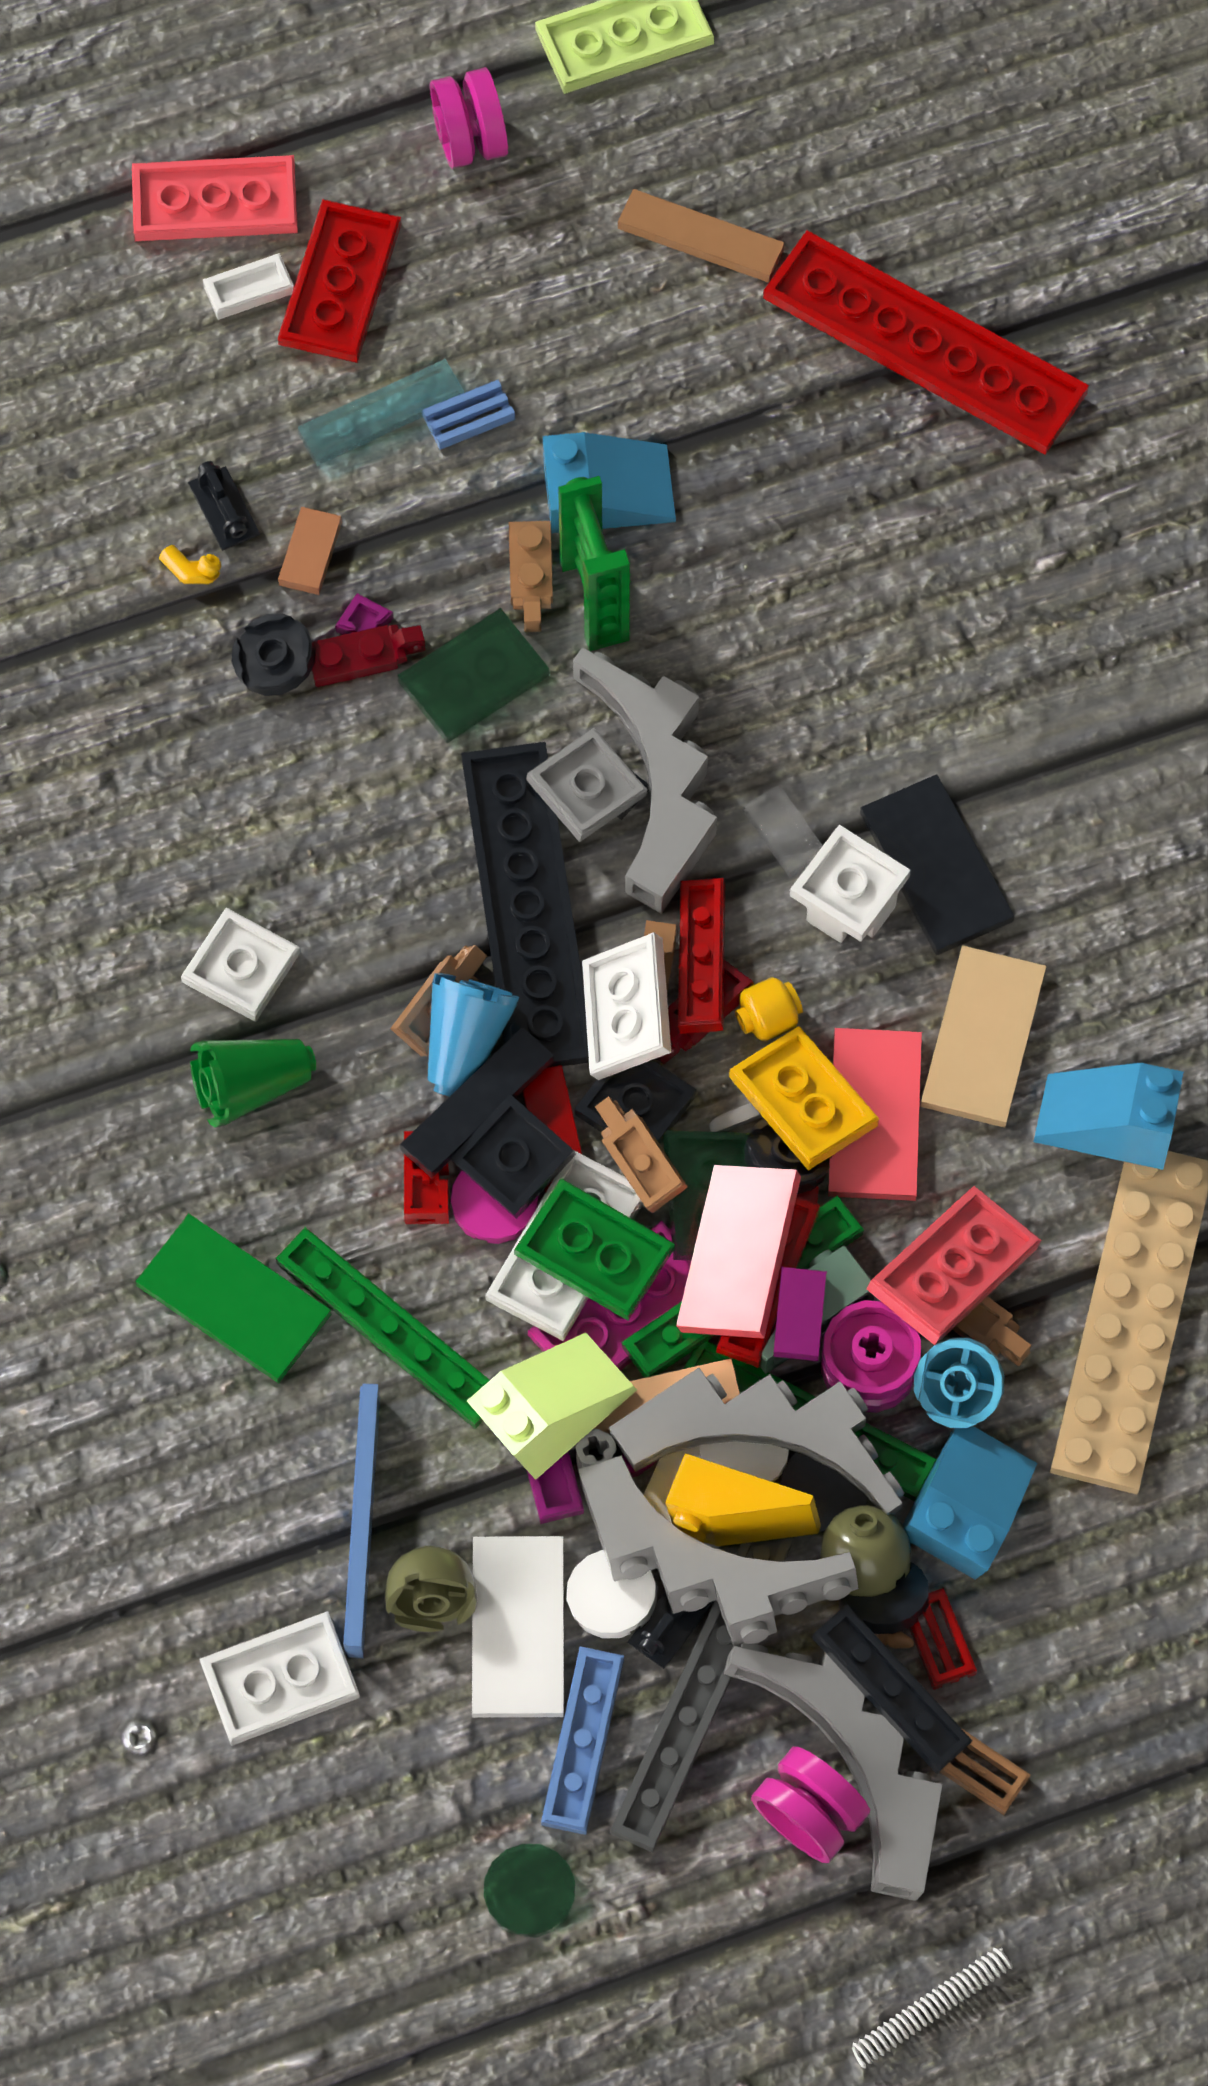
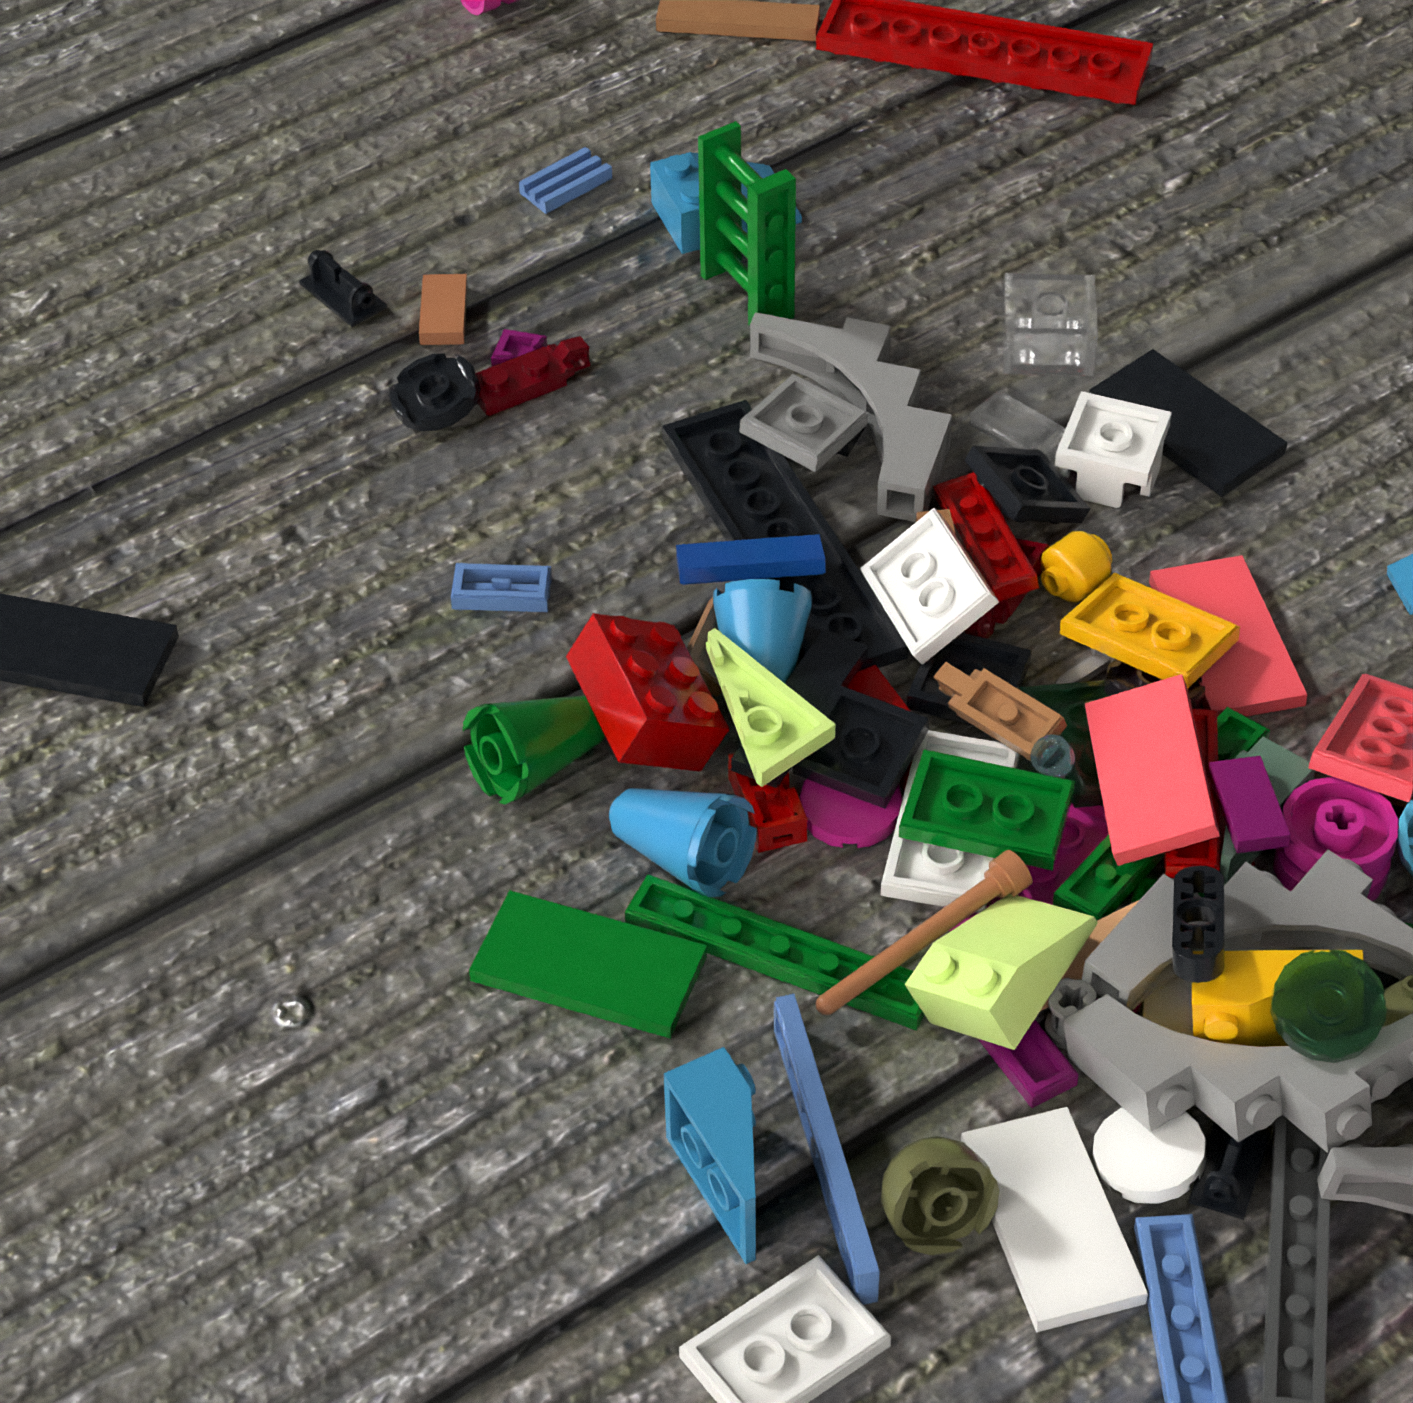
camera: 15 degrees left, 20 degrees down
coral tile [132,155,298,242] -> none
yellow arm [159,545,221,584] -> none
white tile [181,908,301,1022] -> none
white tile [203,253,294,320] -> none
red tile [278,199,402,363] -> none
clear light blue tile [298,359,464,466] -> none
clear green tile [397,608,550,743] -> none
medium nougat hinge [509,521,553,632] -> none
tan tile [920,945,1046,1128] -> none
none -> medium blue tile [451,563,552,612]
none -> red brick [566,613,730,772]
none -> dark azure cone [609,788,757,897]
none -> dark azure slope [664,1047,756,1264]
none -> blue tile [676,534,826,585]
none -> yellowish green wing [706,628,836,787]
none -> nougat piece [816,850,1033,1015]
none -> black plate [964,446,1091,524]
none -> clear brick [1002,273,1098,376]
none -> clear light blue hinge [1031,735,1075,778]
none -> black beam [1172,866,1225,983]
none -> clear green tile [1270,949,1387,1063]

